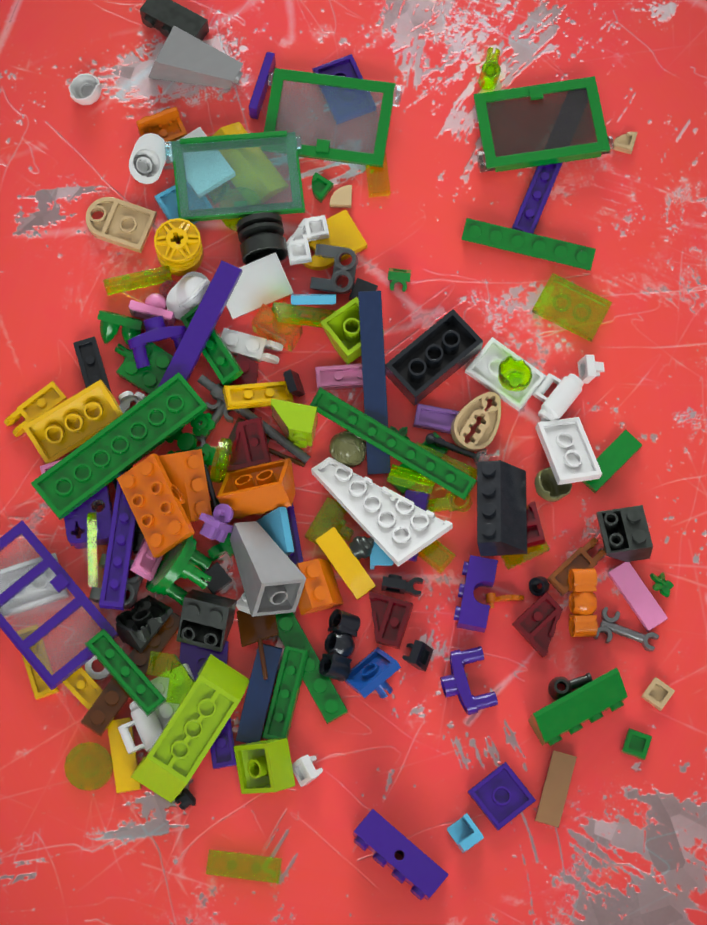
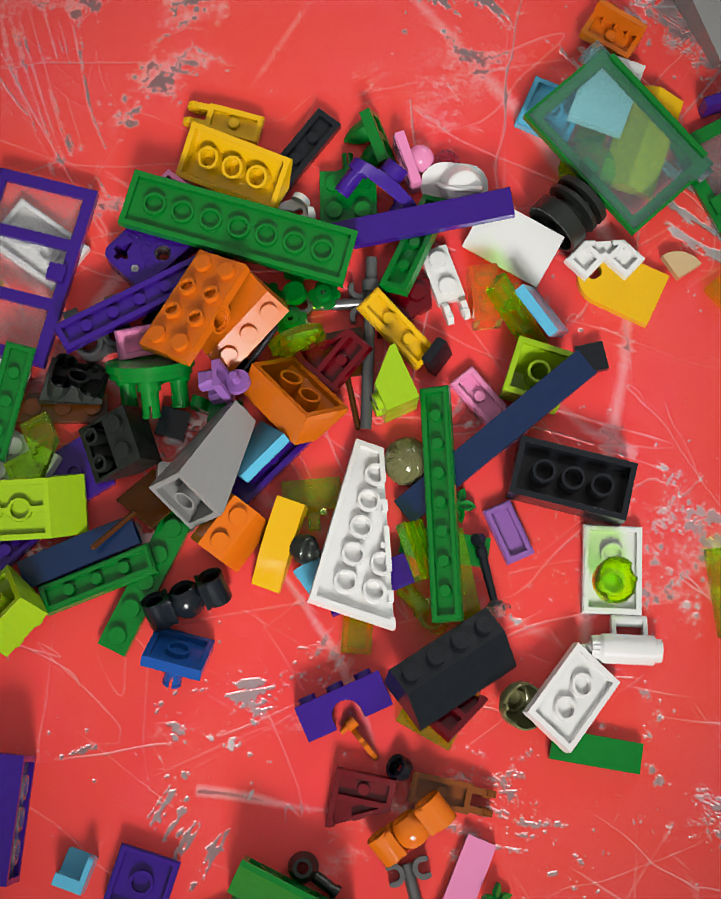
camera: 50 degrees right, 5 degrees up
tan tile [85,197,157,253] -> none
clear neon green tile [87,512,98,587] -> none
clear neon green tile [103,266,173,295] -> none
white piece [128,133,168,184] -> none
yellow wheel [154,218,204,276] -> none
white tile [292,754,323,787] -> none
dark grey piece [310,244,358,294] -> none
green tile [312,172,334,203] -> none
dark red wing [369,591,414,649] -> none
black plate [381,574,423,597] -> none
green tile [388,268,411,292] -> none
black tile [402,640,434,671] -> none
dark purple connector [440,646,498,715] -> none
tan piece [451,392,501,452] -> none
white tile [577,355,605,384] -> none
pearl dark grey slope [596,505,653,562] -> none

